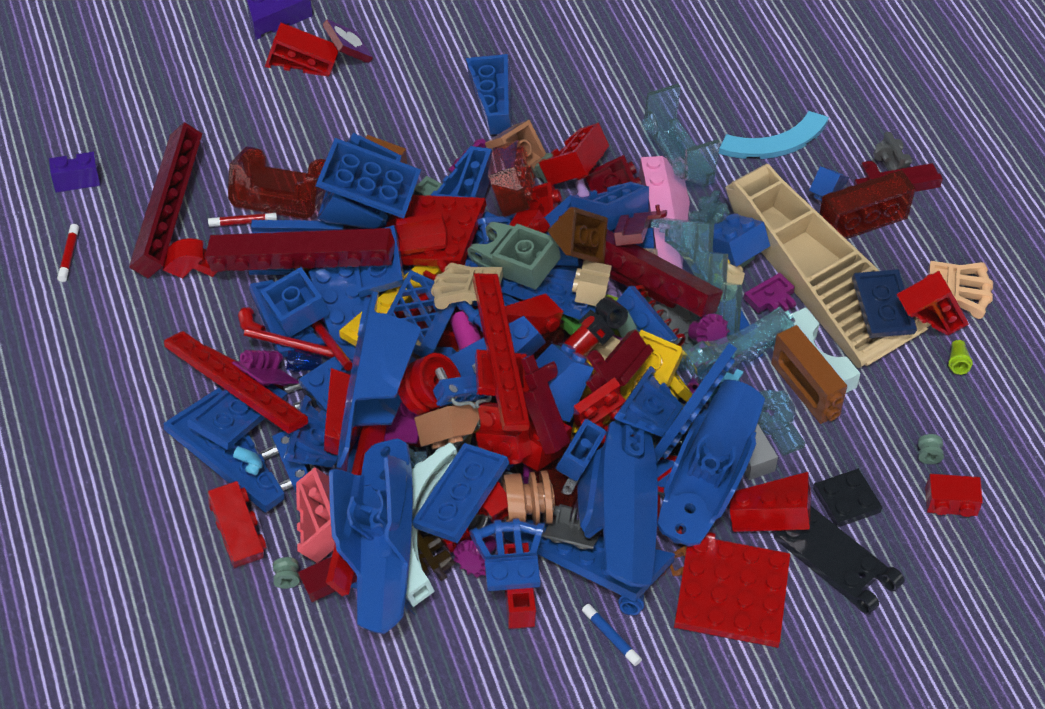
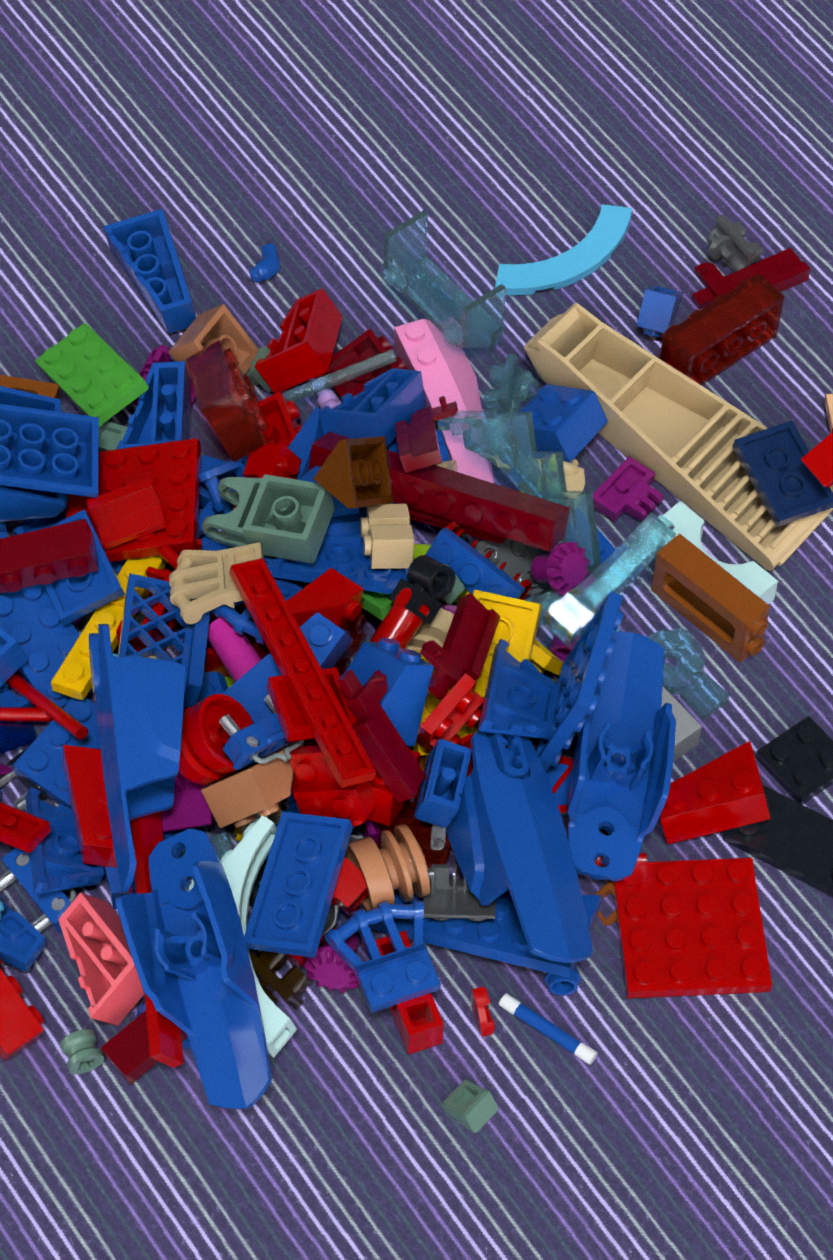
camera: 15 degrees left, 5 degrees up
none -> bright green plate [35,323,149,427]
none -> blue arm [249,243,280,283]
none -> clear light blue bar [282,349,397,402]
none -> sand green slope [441,1079,498,1133]
none -> red tile [471,986,495,1037]

